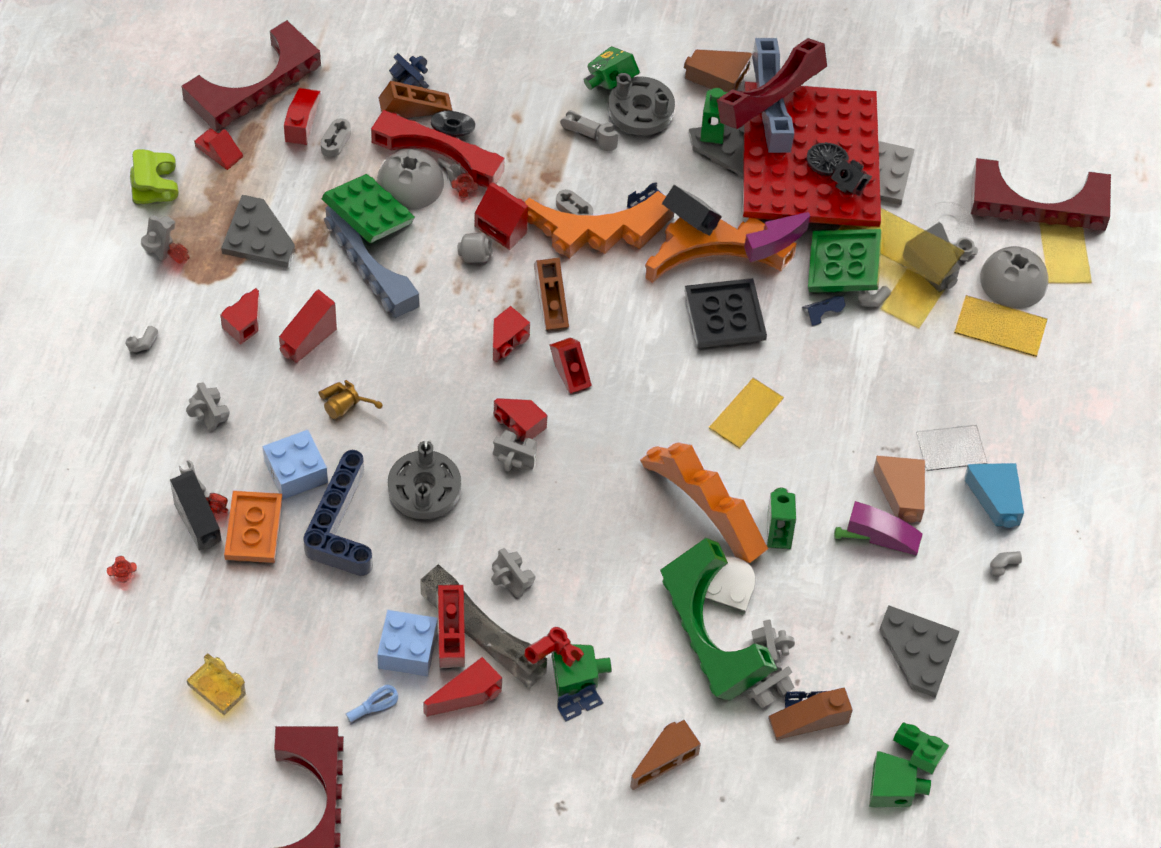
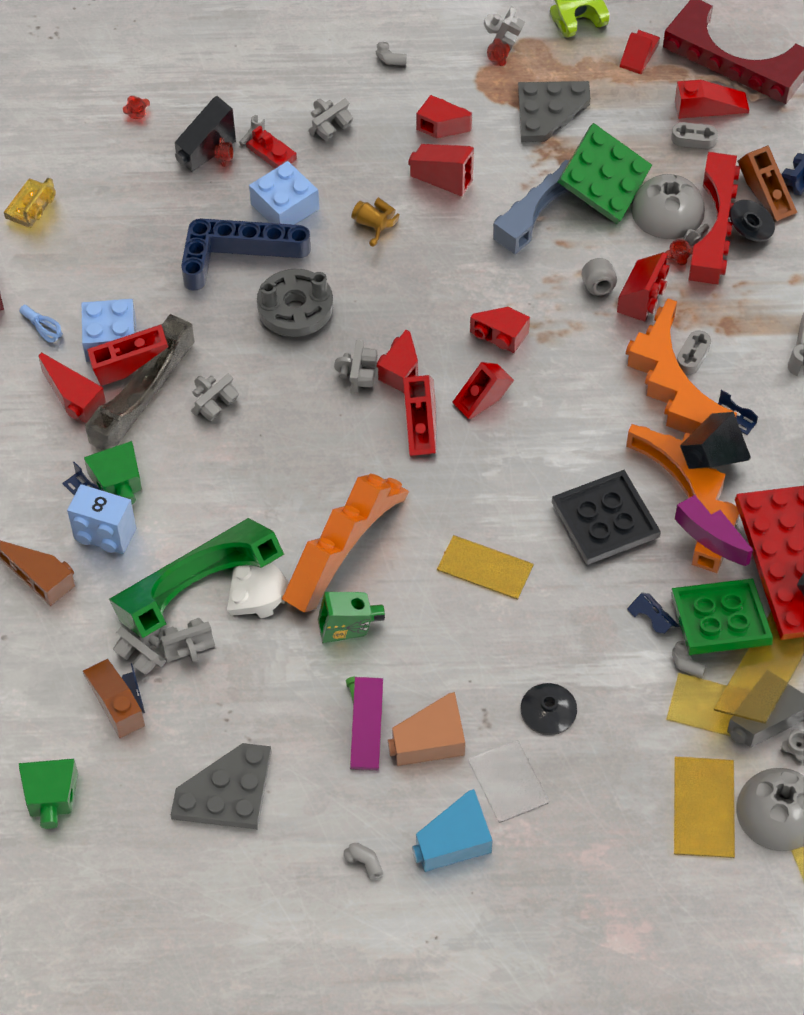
camera: 80 degrees right, 0 degrees up
orange plate [224,491,283,563] -> none
red bar [524,627,584,667] -> none
dark orange slope [534,257,569,330] -> none
green plate [893,722,949,775] -> none
none -> light blue brick [67,484,137,554]
none -> red plate [246,125,297,169]
none -> red slope [403,375,436,456]
none -> black dish [520,683,577,735]

